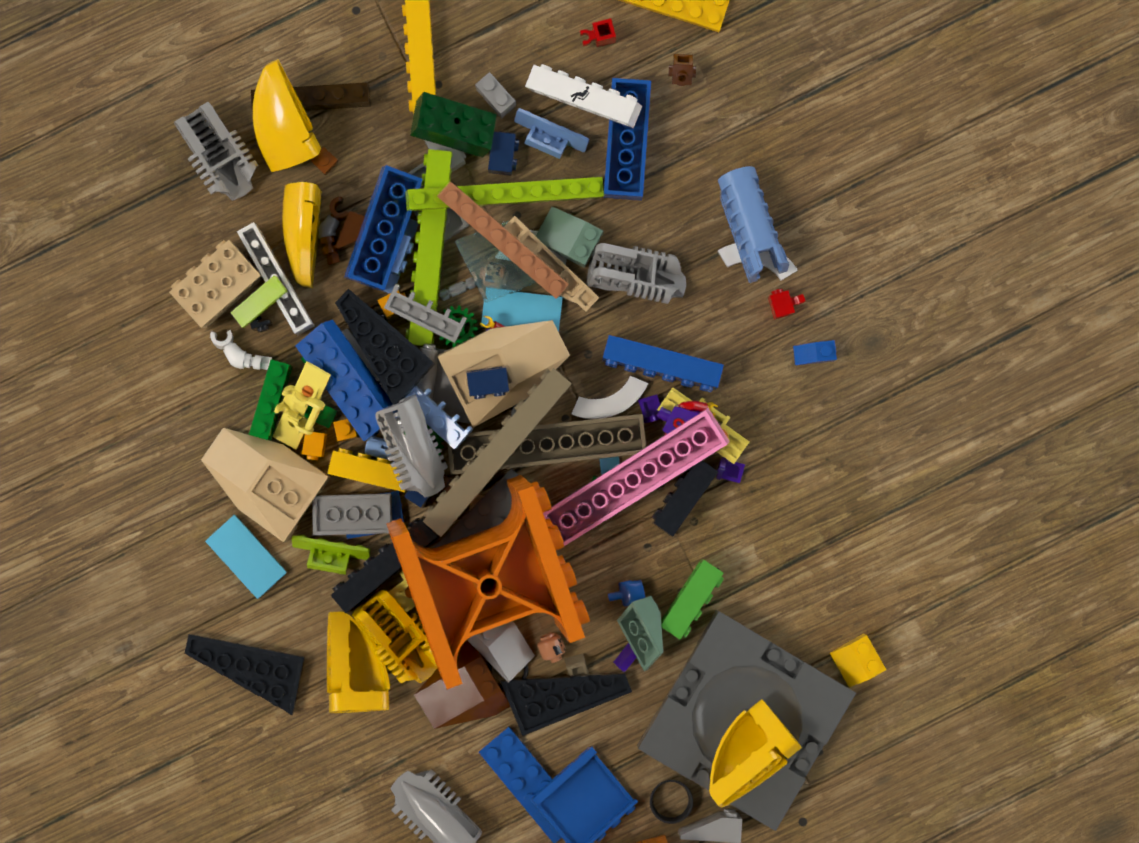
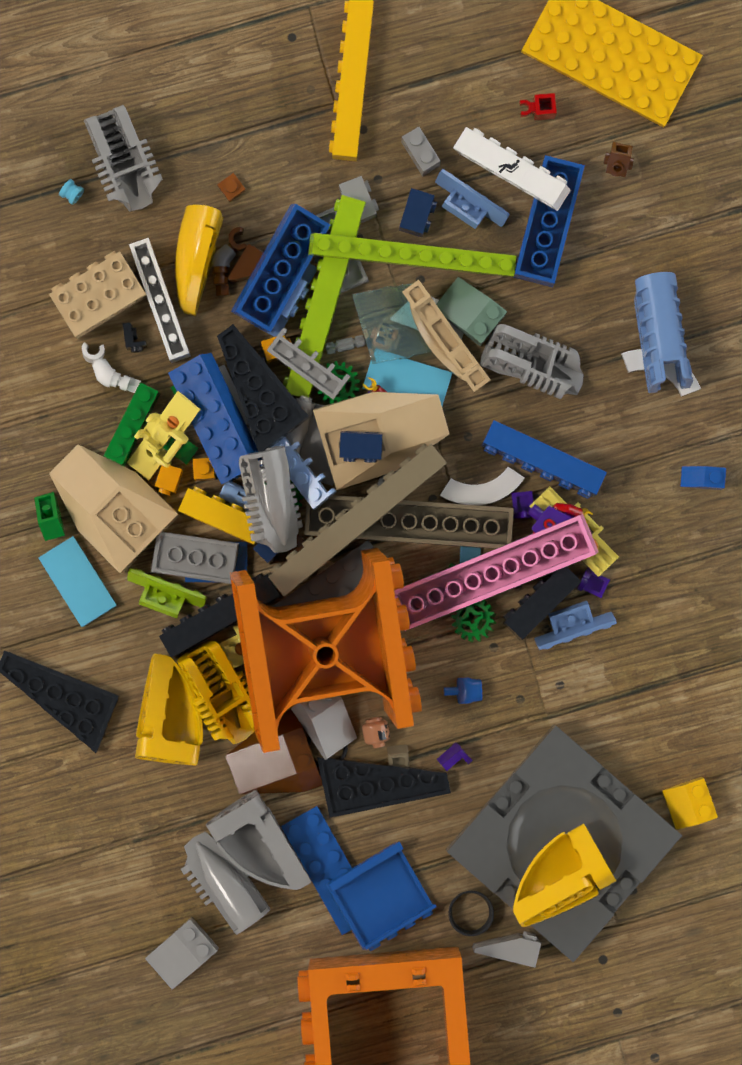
camera: 10 degrees right, 0 degrees up
lime tile [230,276,288,328] -> none
dark brown brick [251,82,371,111] -> none
yellow panel [253,59,321,172] -> none
dark green brick [410,92,497,158] -> none
nougat plate [437,181,569,299] -> none
sand green slope [617,596,663,671] -> none
bright green brick [661,559,724,639] -> none
red brick [768,288,806,320] -> none
none -> green slope [34,492,65,541]
none -> medium azure wheel [59,179,84,205]
none -> light grey panel [206,790,311,890]
none -> green gear [451,600,496,642]
none -> medium blue bracket [534,601,617,650]

